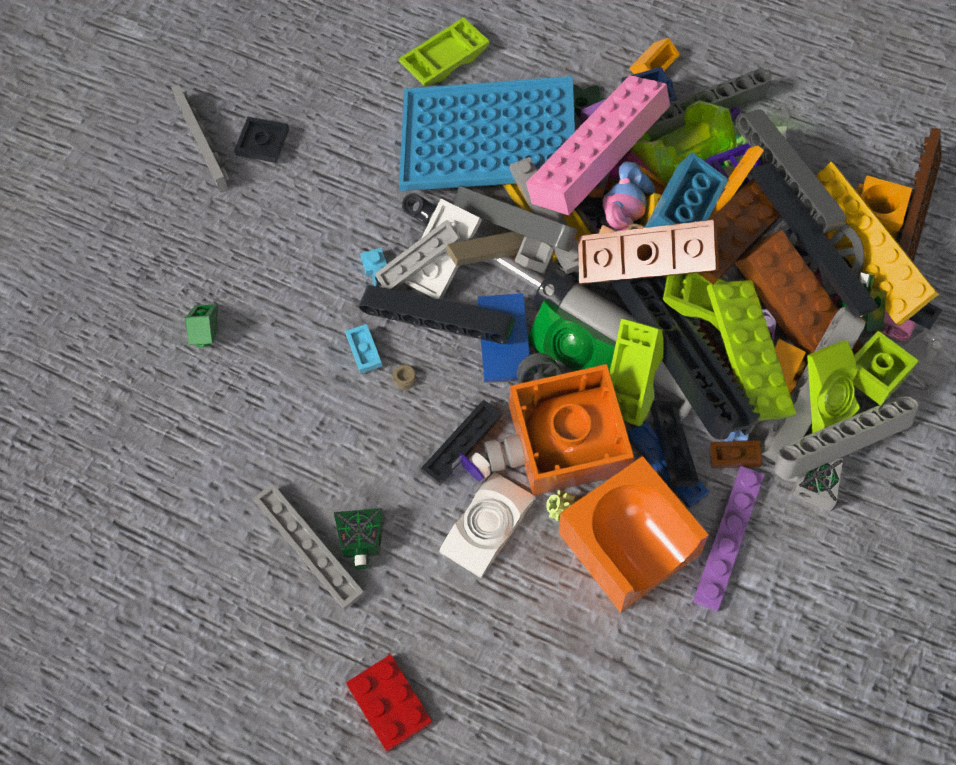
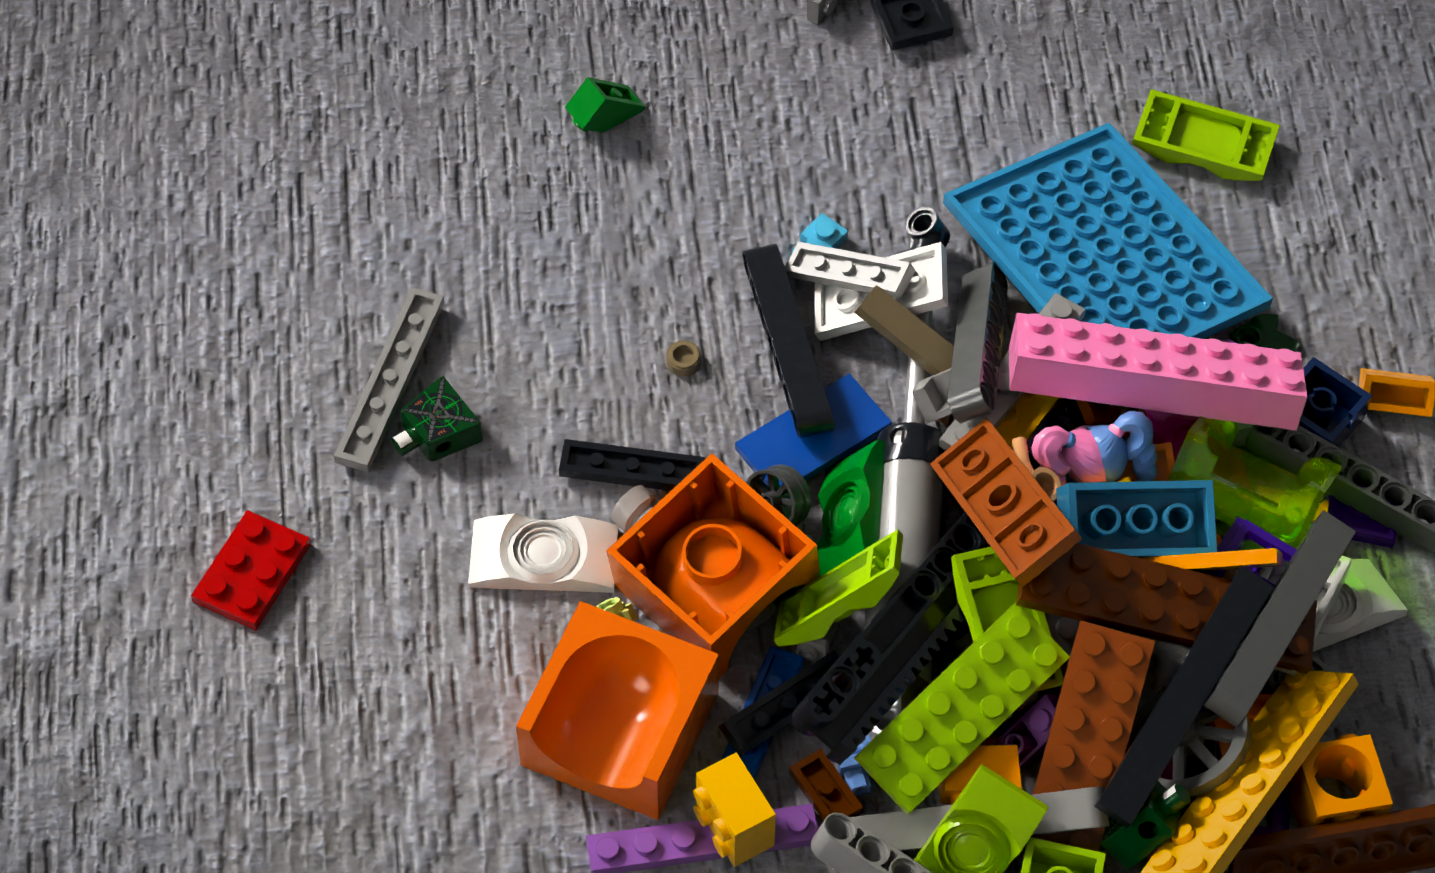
camera: 55 degrees right, 5 degrees down
medium azure plate [345,324,382,374] -> none
piece [452,453,491,491] -> none
none -> yellow brick [693,752,776,867]

